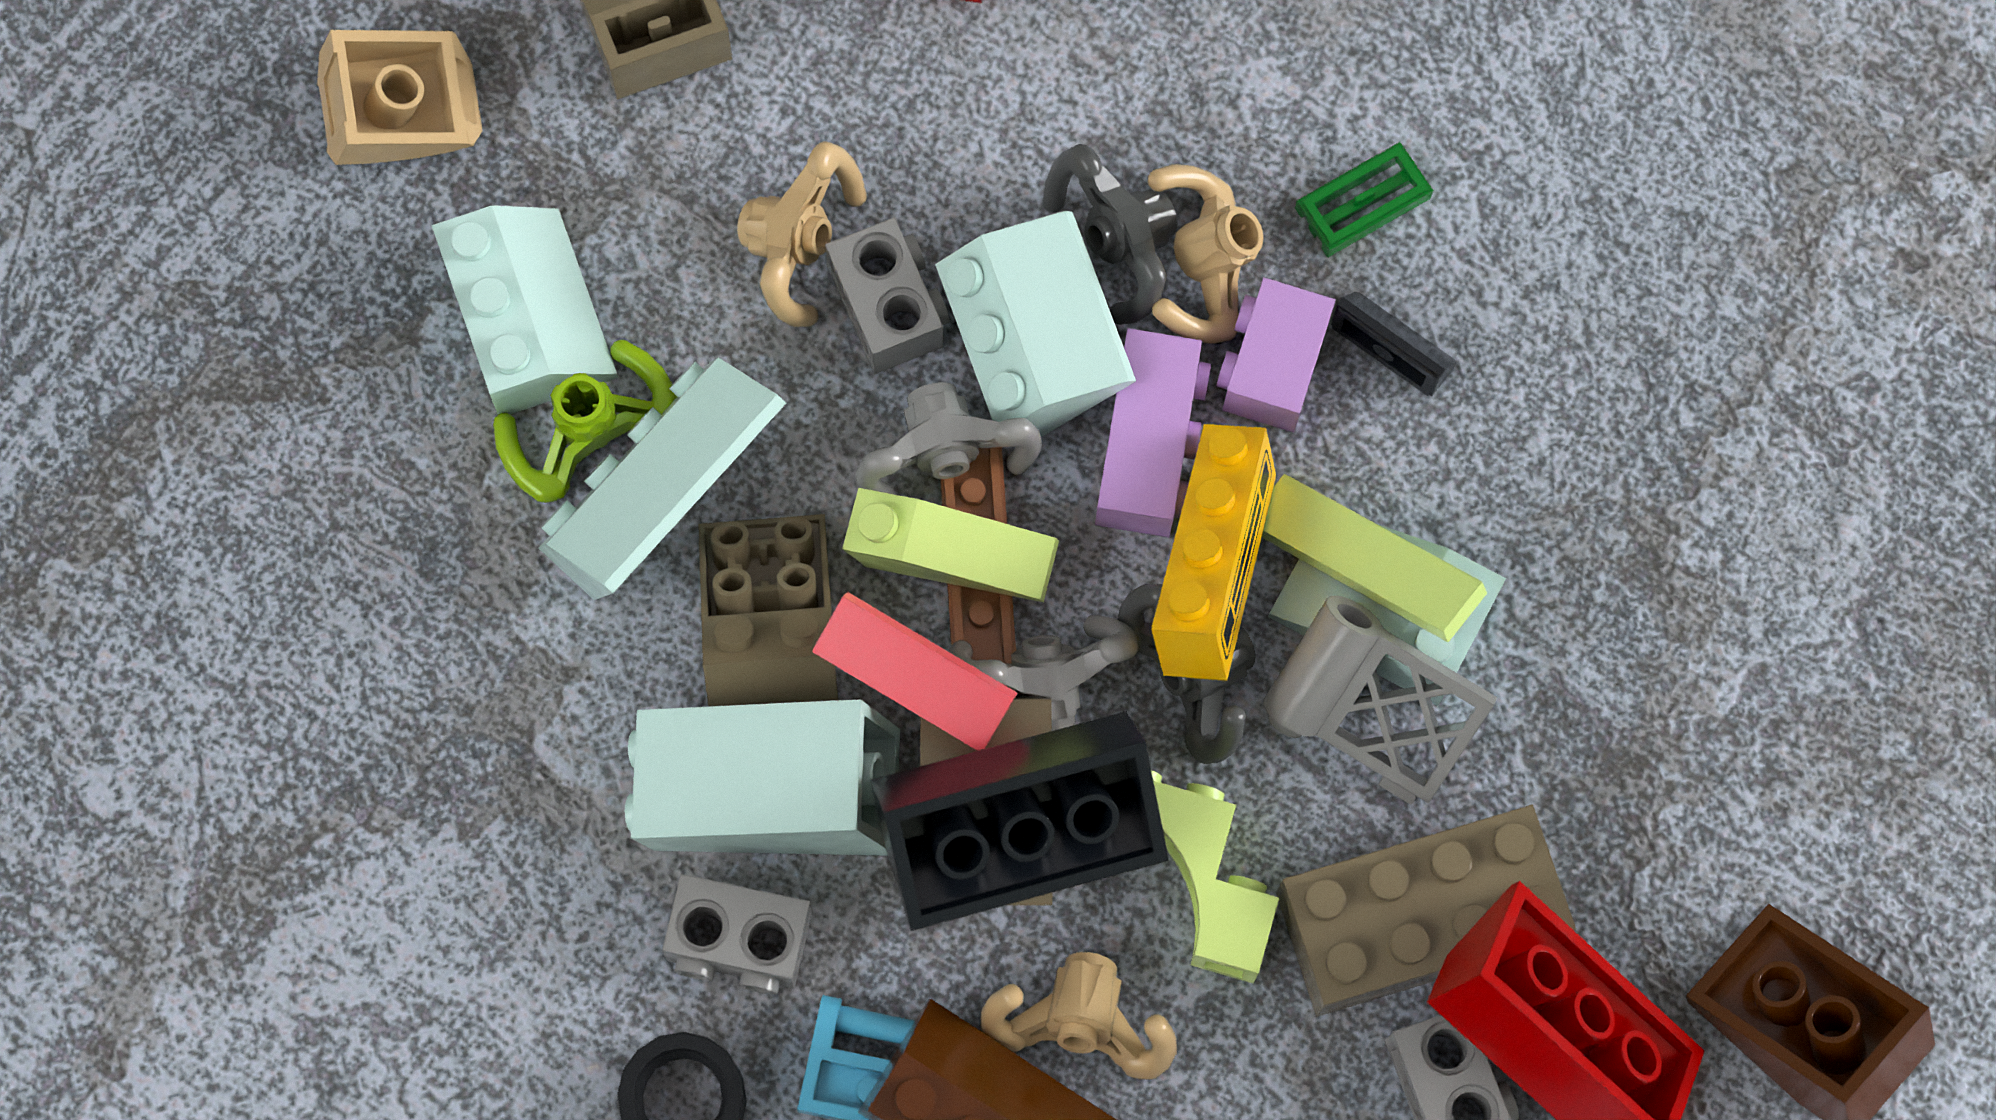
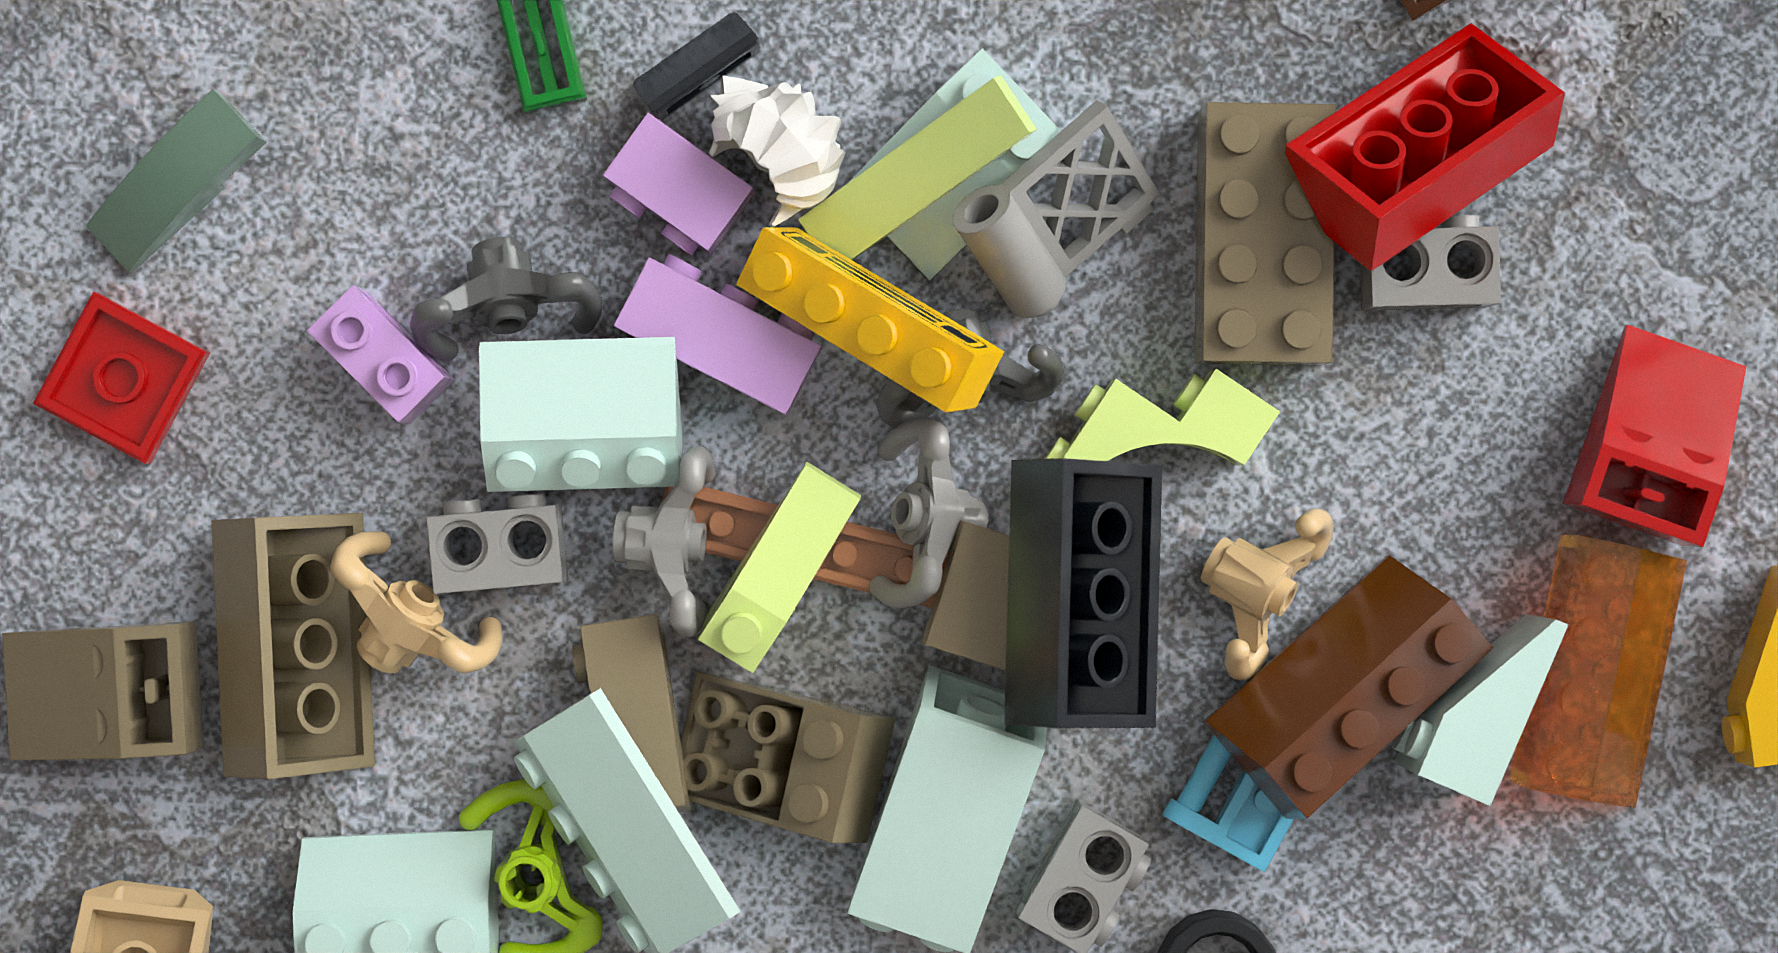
camera: 70 degrees left, 15 degrees up
coral tile [812,592,1017,751] -> none
tan piece [1148,164,1263,344] -> none
none -> dark tan slope [211,513,375,780]
none -> lavender brick [307,285,455,424]
none -> dark tan slope [572,614,691,813]
none -> white hair [709,76,846,227]

